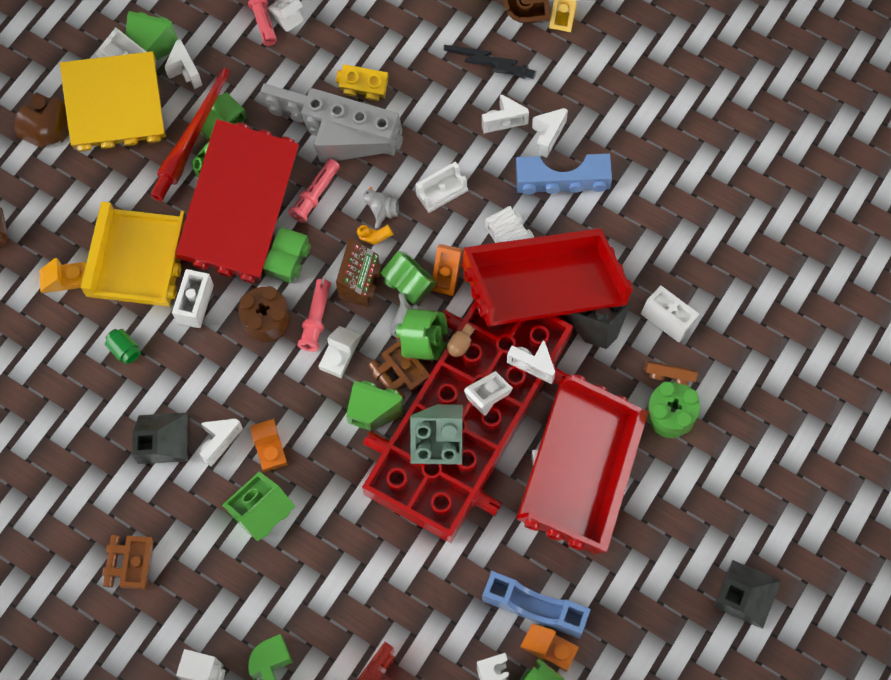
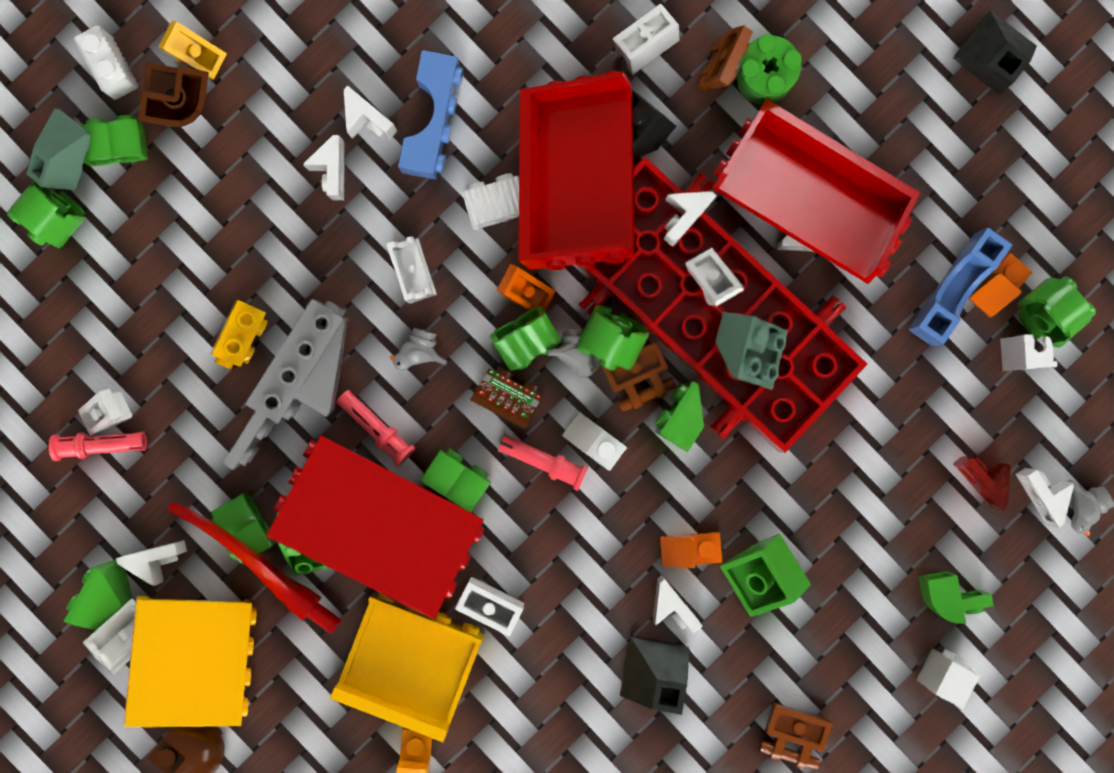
camera: 75 degrees left, 20 degrees up
green brick [105,329,141,365] -> none
reddish brown brick [238,286,291,342] -> none
light orange arm [357,224,394,245] -> none
black piece [443,45,536,80] -> none
medium nougat cylinder [447,324,475,357] -> none

